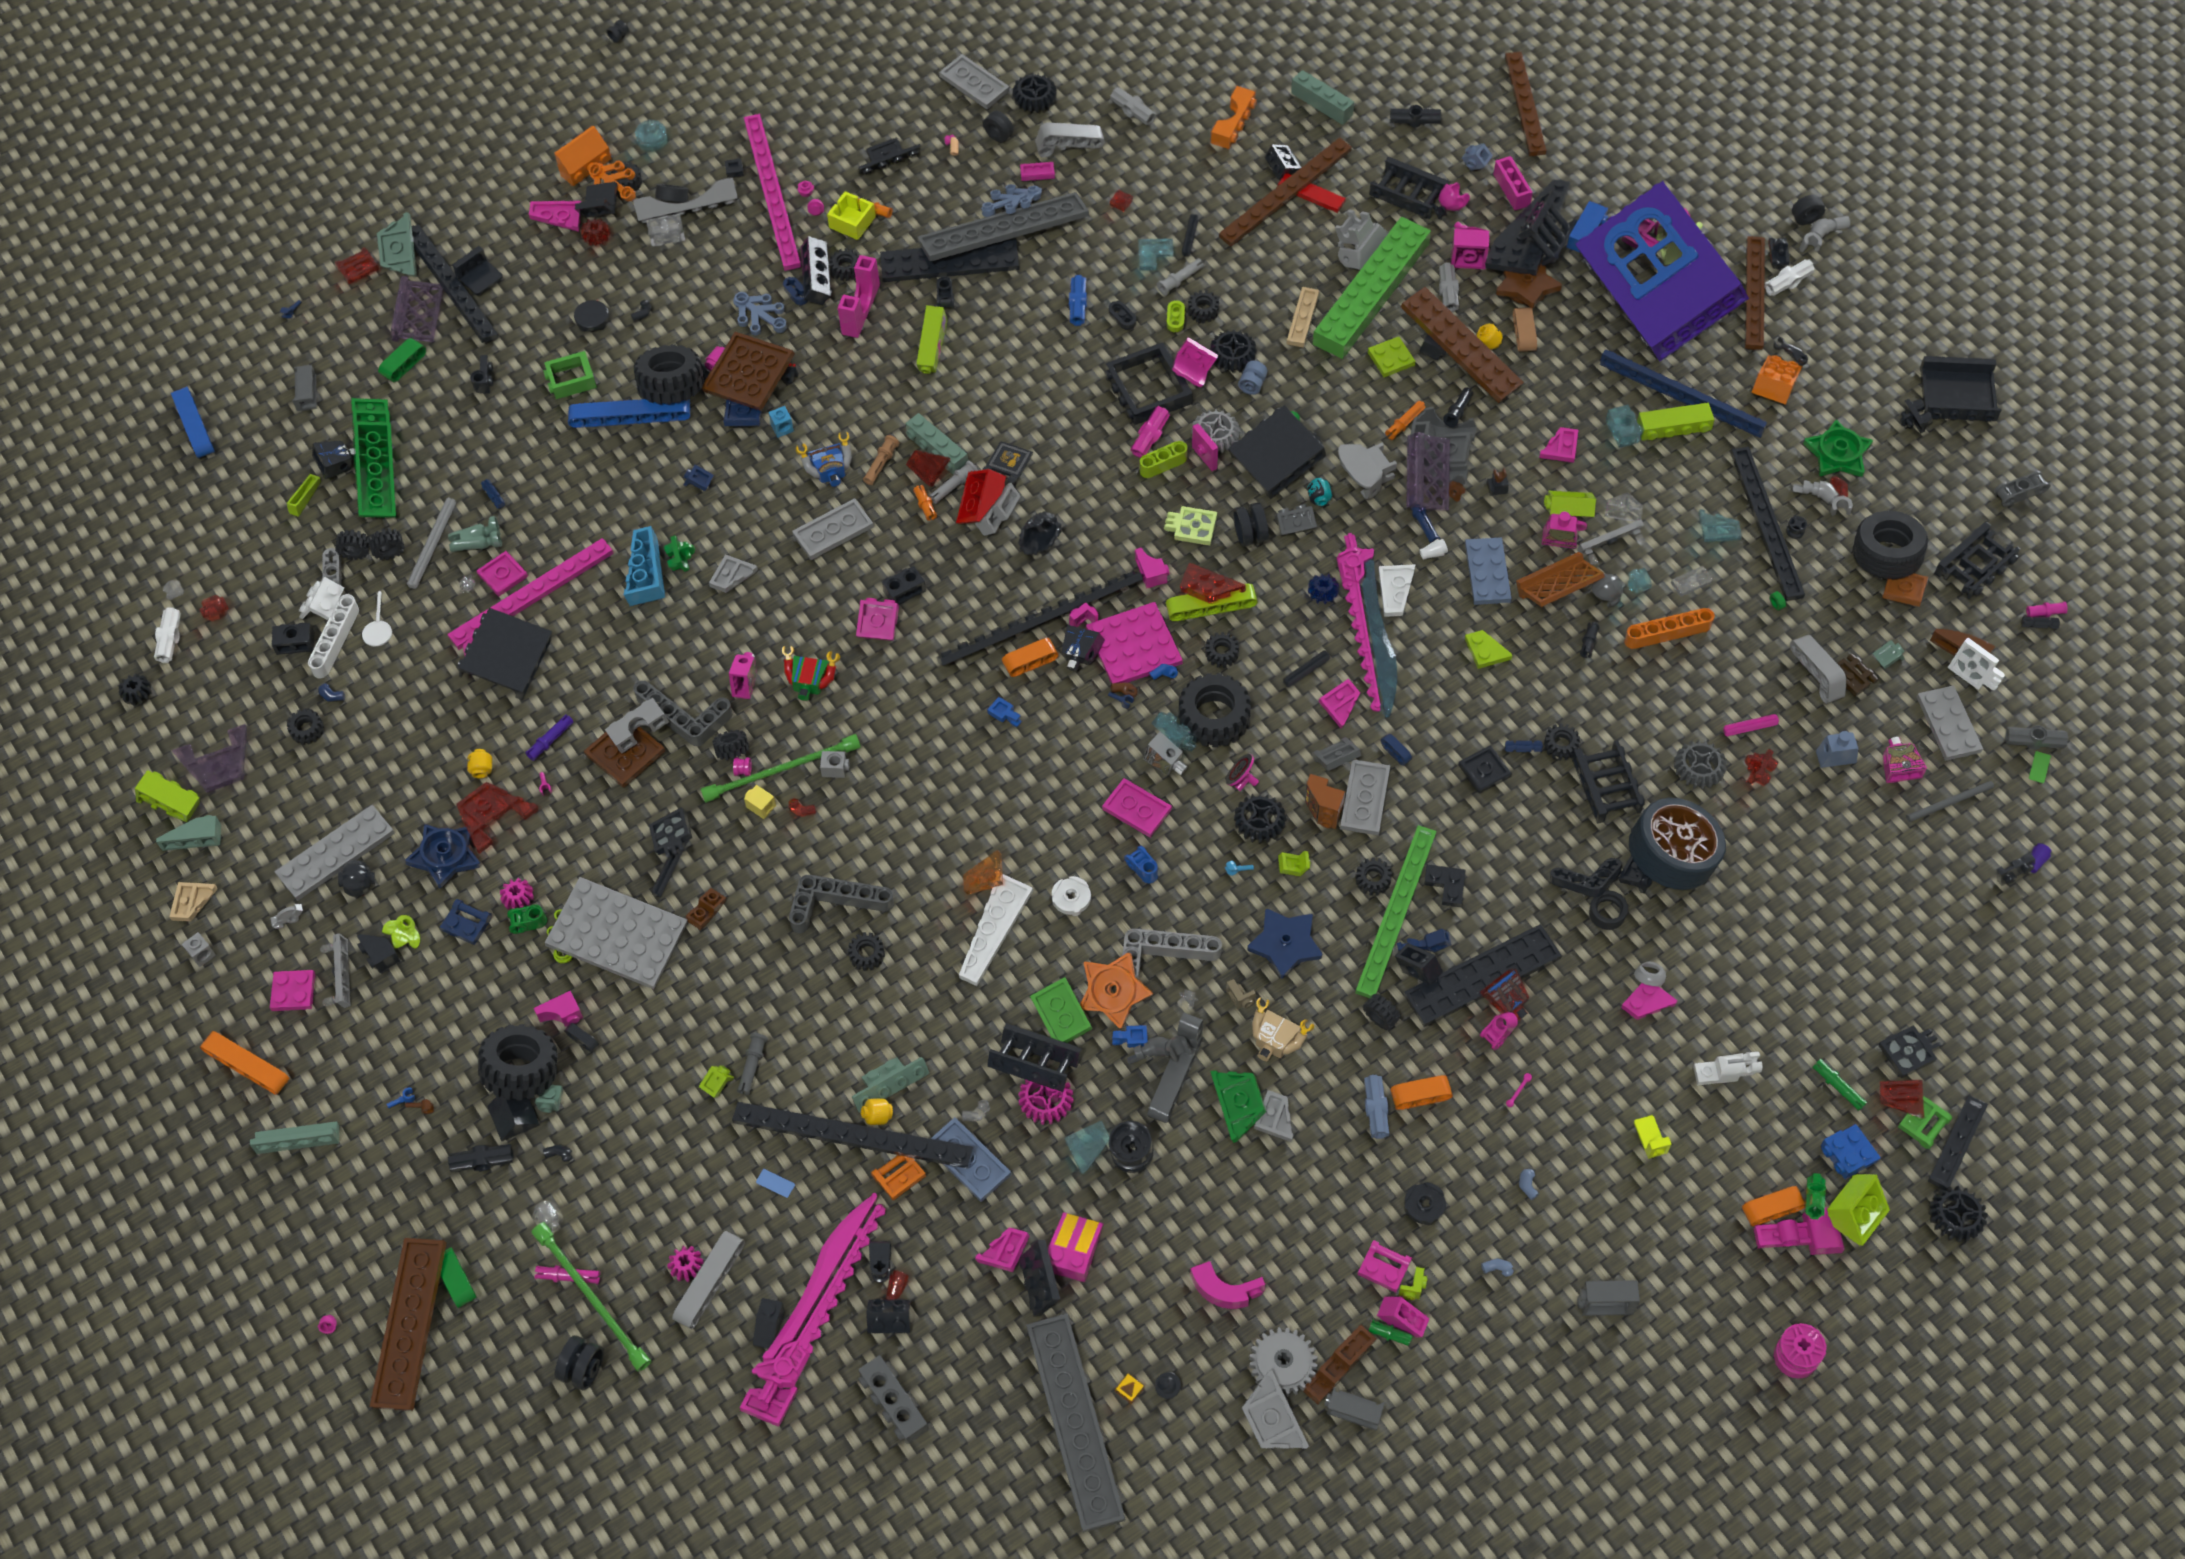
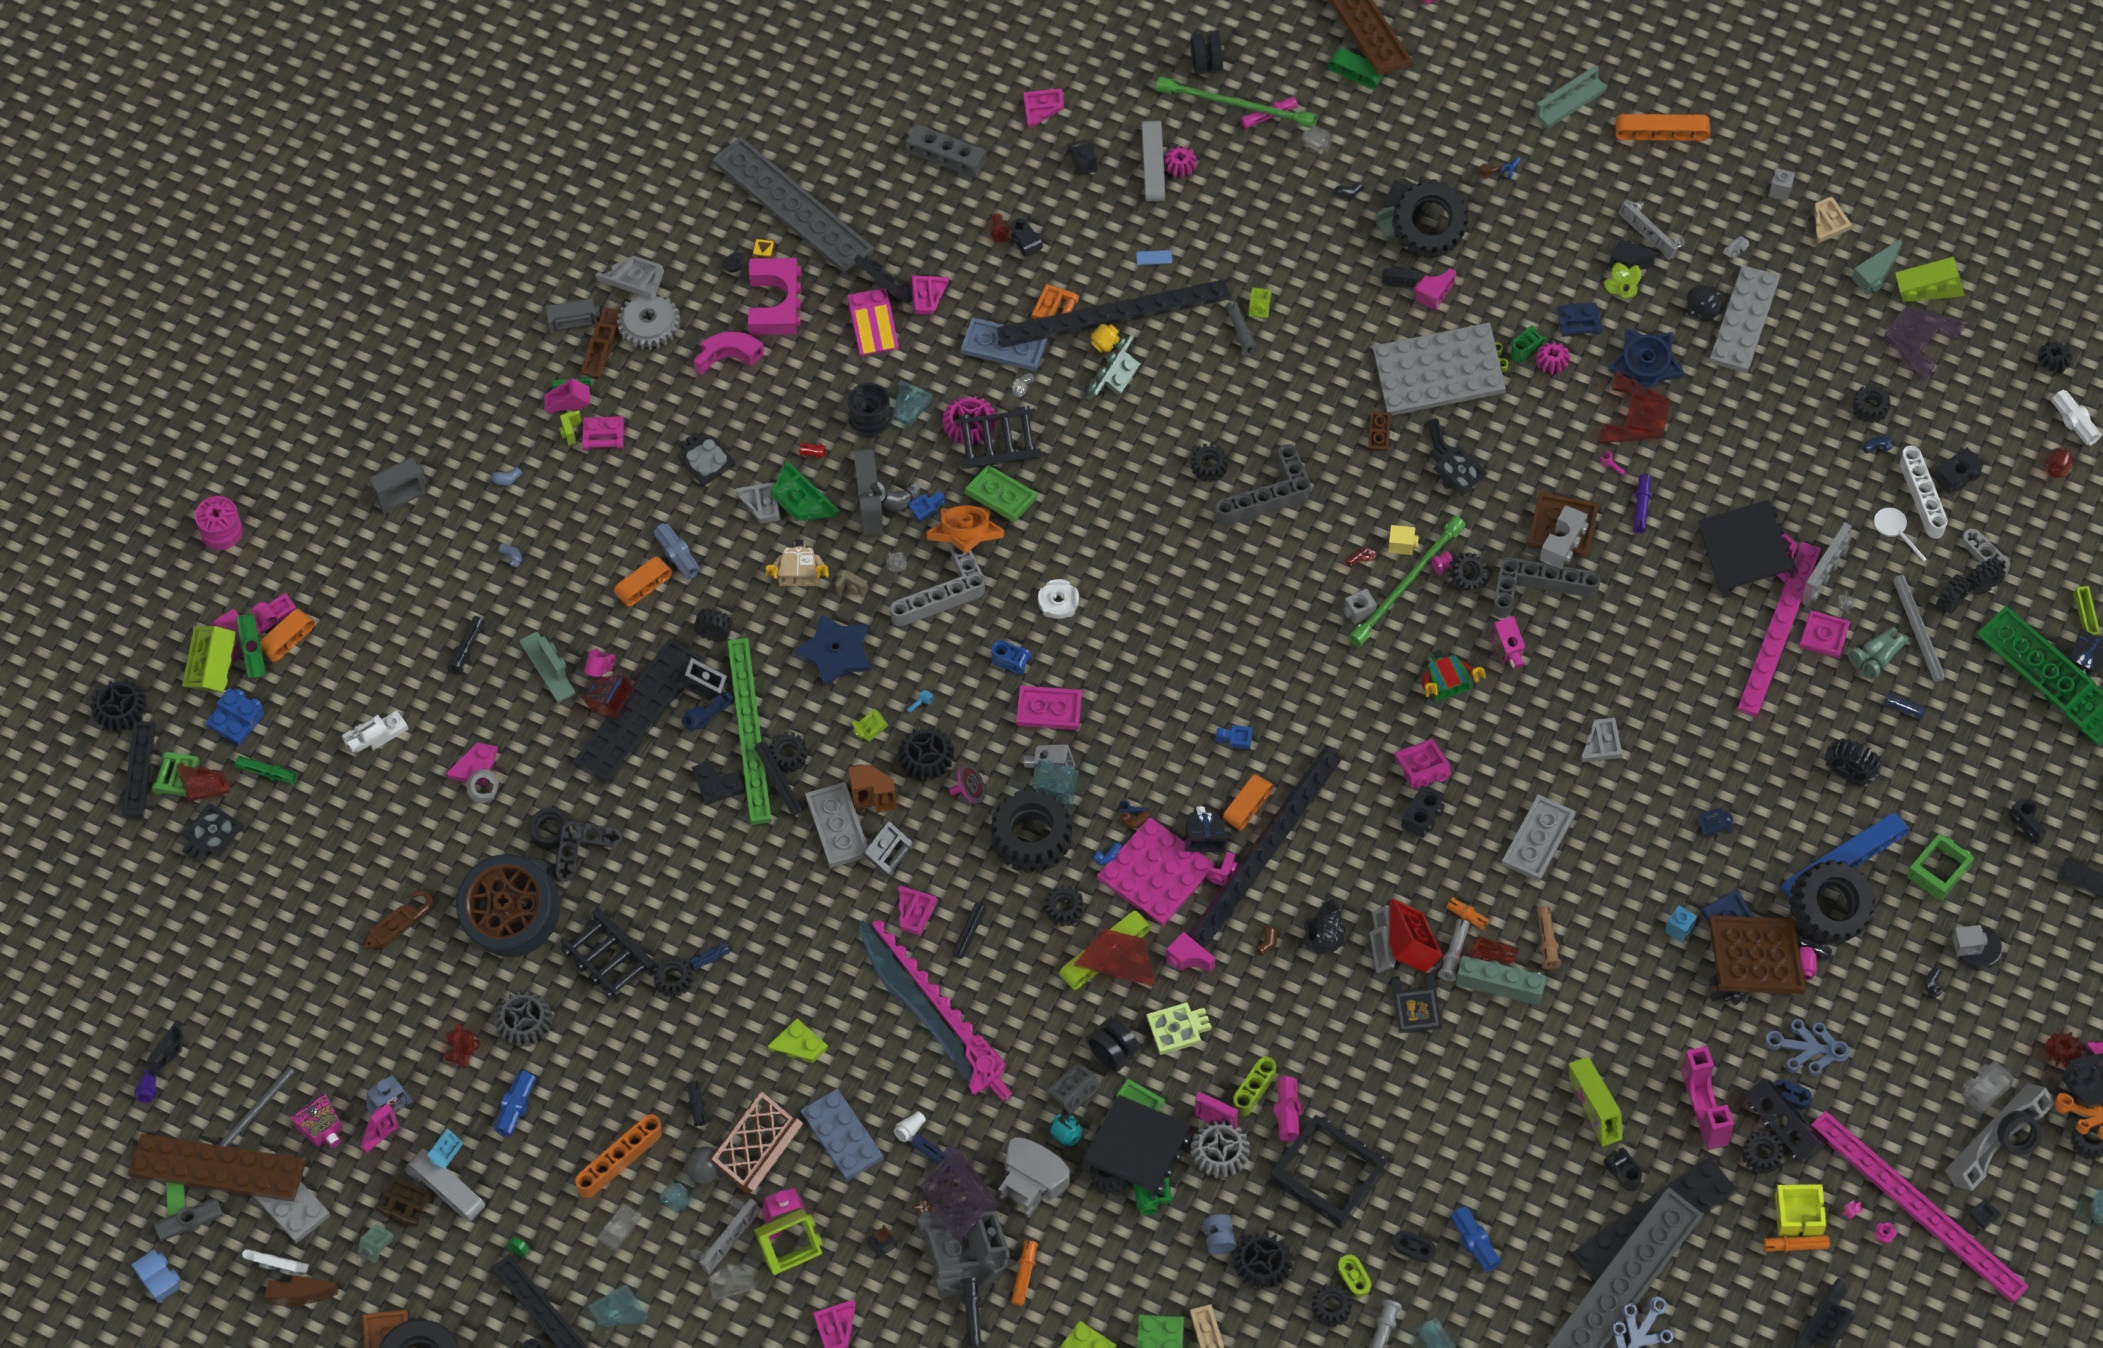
camera: 150 degrees right, 0 degrees up
dark pink plate [270,970,315,1011] -> none
white bracket [299,577,344,620] -> none
black piece [448,1144,514,1173] -> none
yellow head [467,749,493,779] -> none
dark azure wedge [624,526,666,606] -> none
green hips [664,535,695,572] -> none
dark pink piece [752,1193,885,1405] -> none
torso [795,432,852,487] -> none
black bracket [866,1299,911,1333] -> none
white wing [959,872,1033,986] -> none
clear orange wing [963,850,1003,895] -> none
dark pink bracket [1172,337,1218,387] -> none
clear blue gear [1308,573,1339,604] -> none
white wing [1378,564,1416,617] -> none
dark blue beam [1380,734,1412,766] -> none
black plate [1404,1182,1446,1225] -> none
black plate [1458,745,1512,794] -> none
dark pink hinge [1506,1073,1532,1107] -> none
neon yellow bracket [1634,1115,1671,1159] -> none
dark pink axle [1723,714,1779,736] -> none
none -> reddish brown plate [128,1134,307,1202]
none -> medium blue brick [131,1250,180,1303]
none -> dark pink wing [361,1103,399,1153]
none -> reddish brown plate [364,890,433,950]
none -> medium azure plate [427,1128,464,1170]
none -> black pin [446,616,485,674]
none -> blue piece [493,1071,536,1137]
none -> sand green bracket [520,632,575,703]
none -> piece [679,432,736,487]
none -> dark pink arch [748,258,801,335]
none -> black axle [755,741,802,816]
none -> red pin [799,443,826,459]
none -> bright green tile [1116,1079,1165,1111]
none -> reddish brown arm [1256,925,1278,956]
none -> light grey plate [1801,522,1852,606]
none -> black gear [1824,738,1882,785]
none -> light grey brick [1952,925,1987,956]

